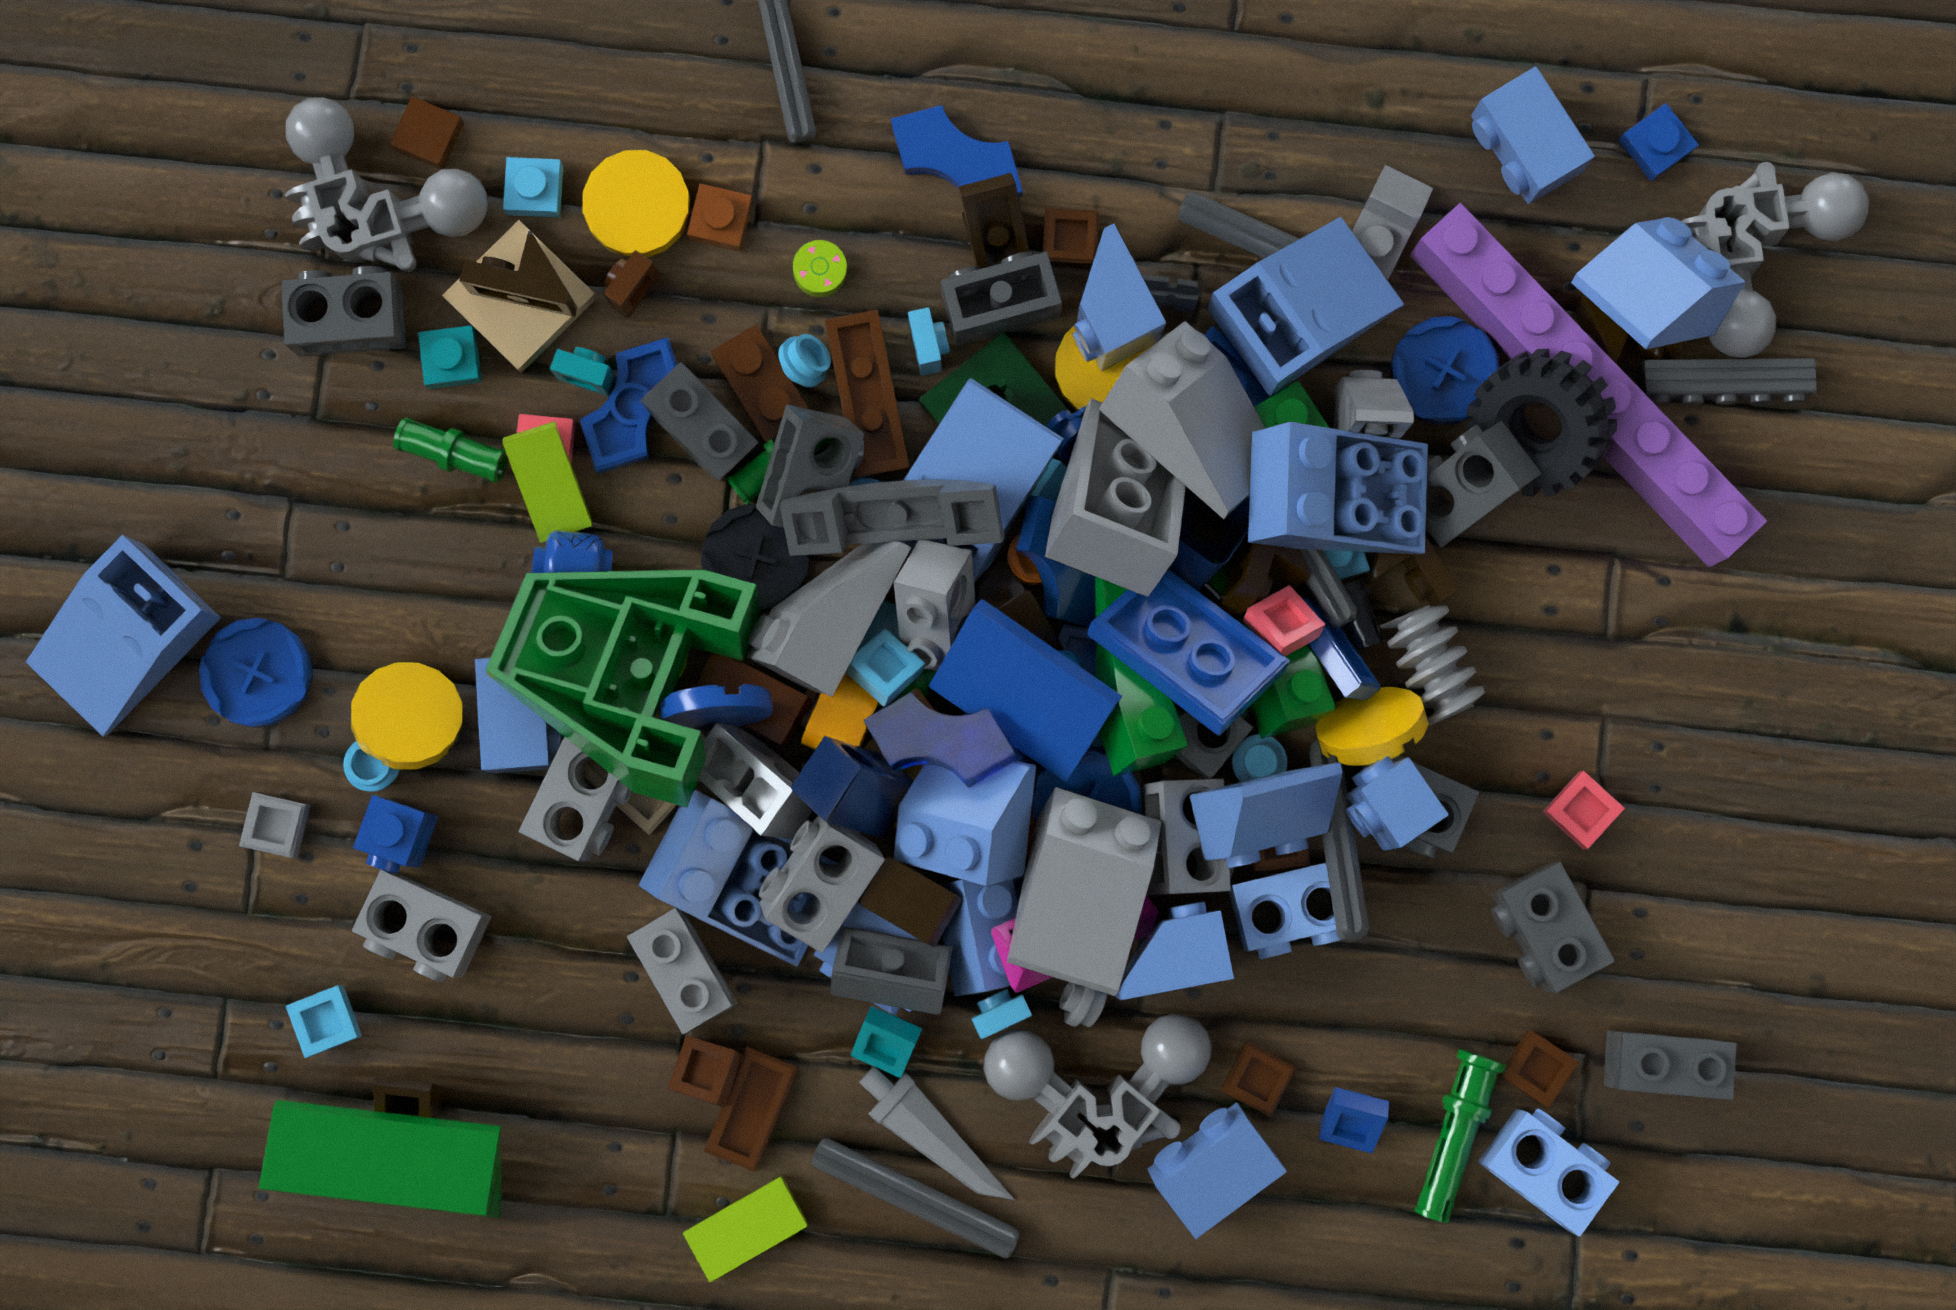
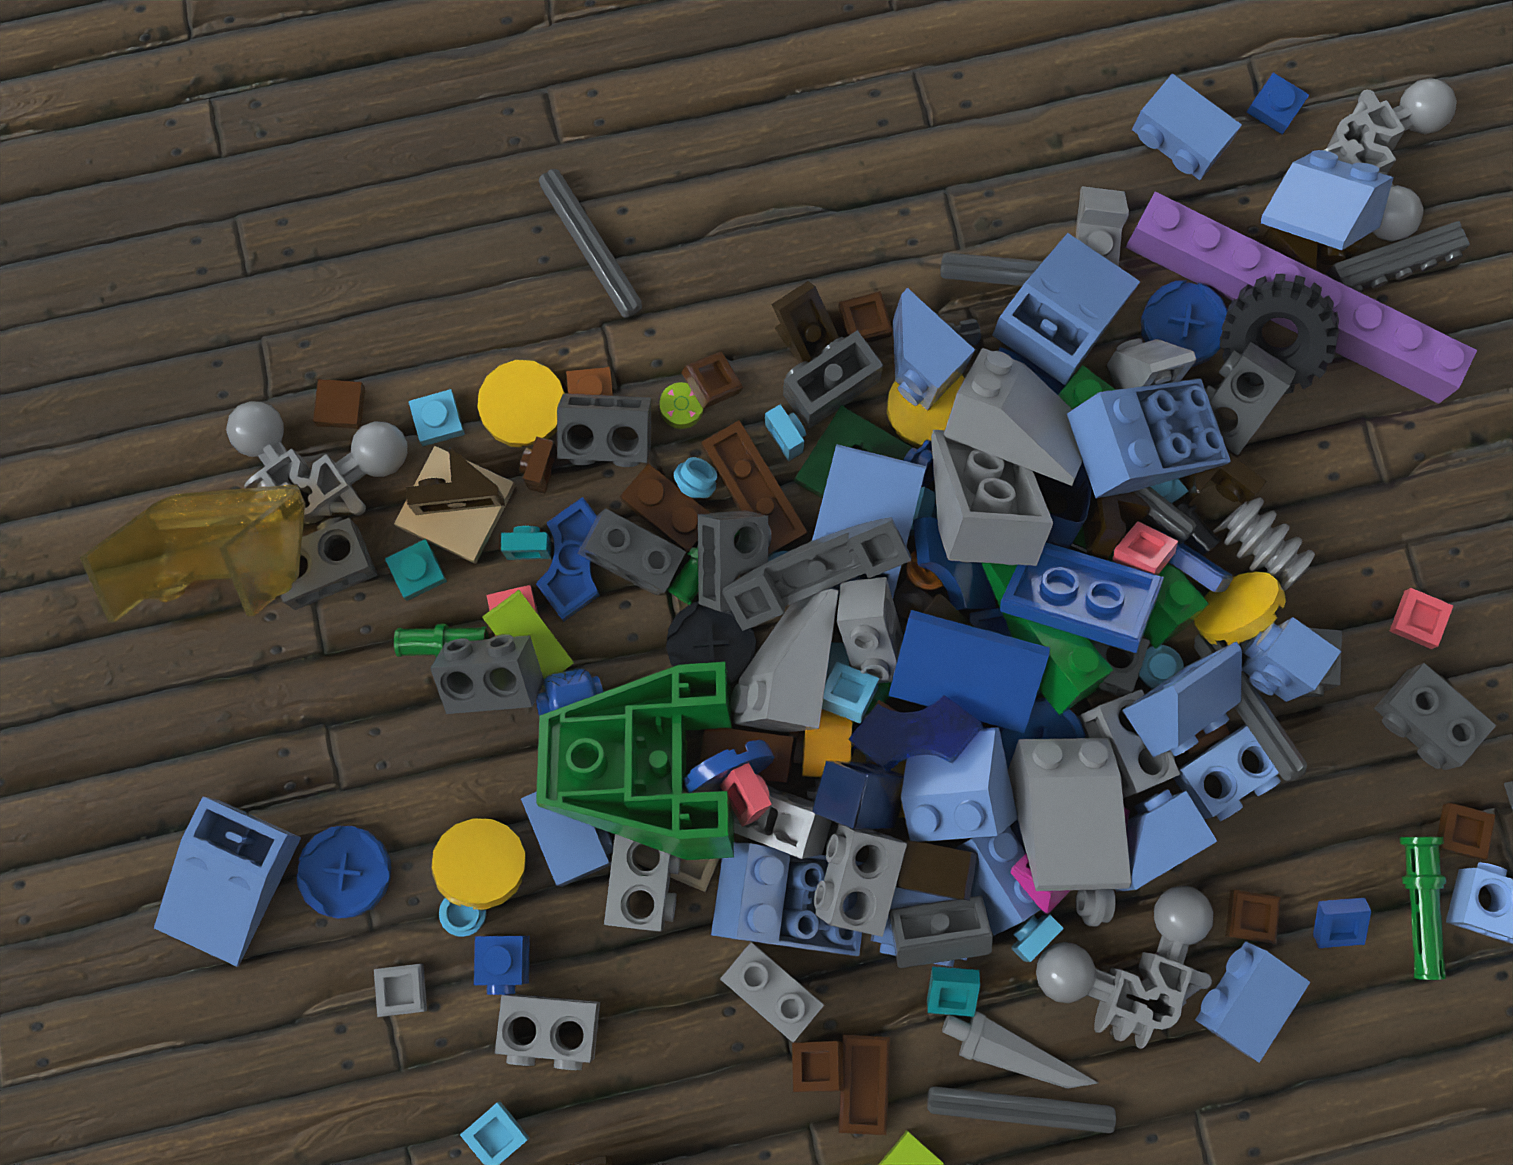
camera: 20 degrees left, 5 degrees down
blue tile [891,105,1023,197] -> none
none -> clear yellow windscreen [80,485,305,622]
none -> dark grey brick [430,634,544,714]
none -> dark grey brick [557,394,651,467]
none -> reddish brown tile [681,351,743,409]
none -> coral plate [720,763,772,827]

